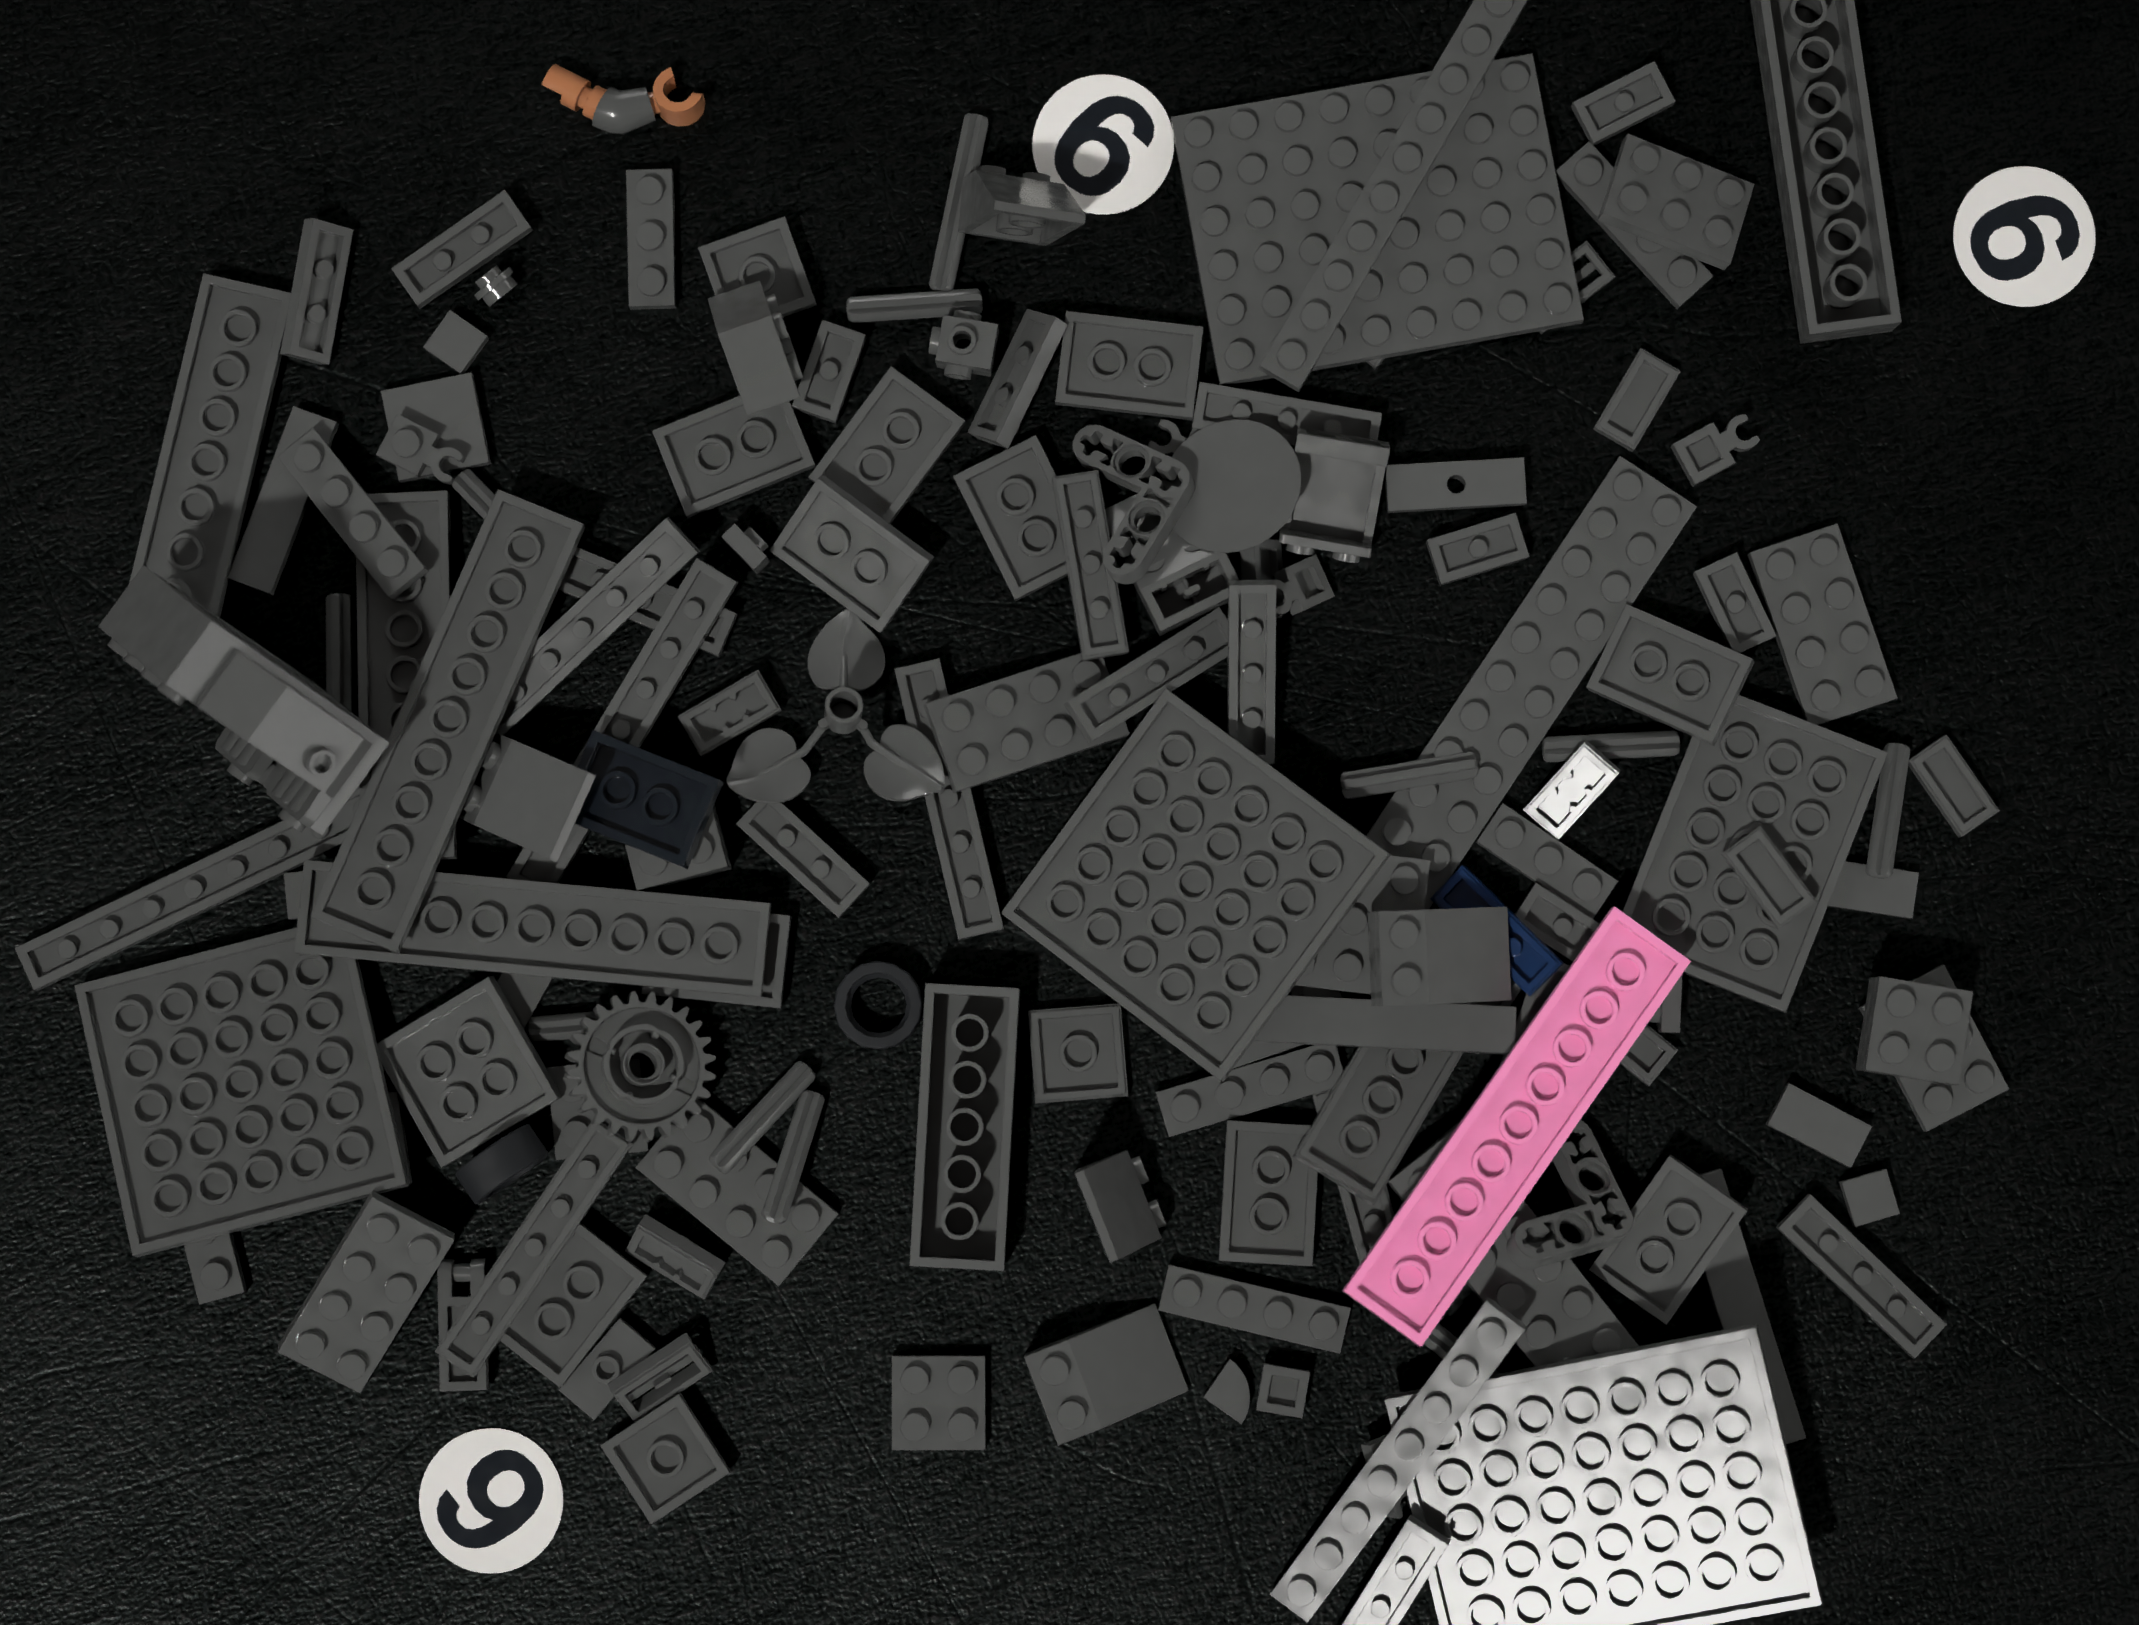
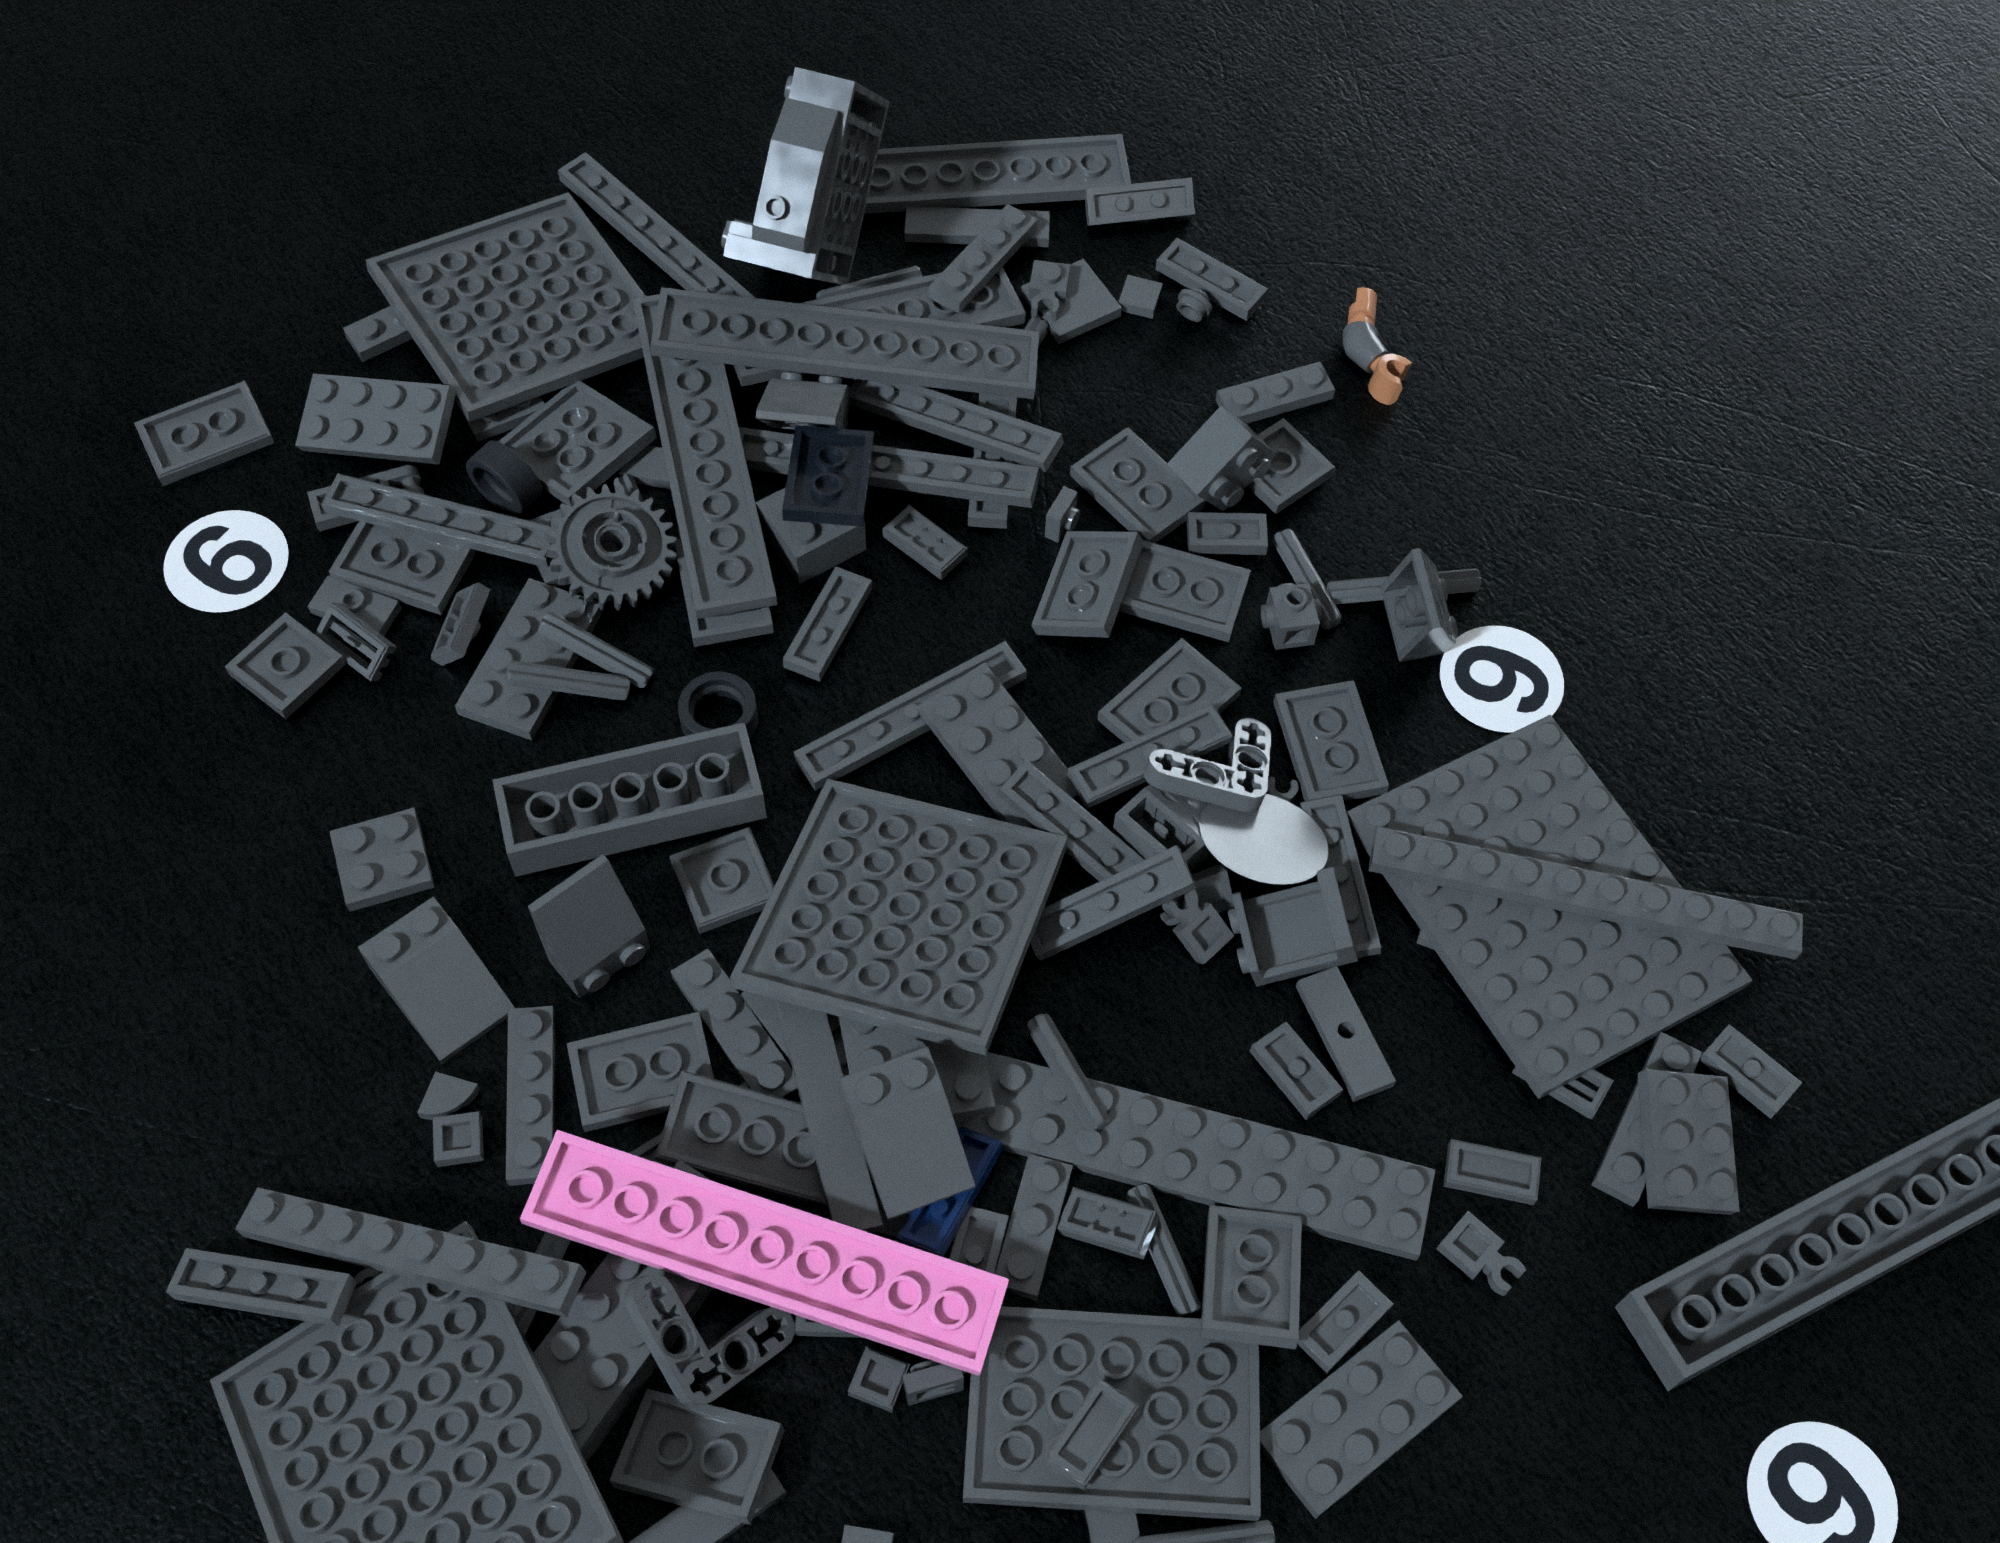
camera: 65 degrees right, 25 degrees down
dark grey plant [726,609,945,803] -> none
dark grey plate [968,309,1068,449] -> none
none -> dark grey tile [134,381,274,486]

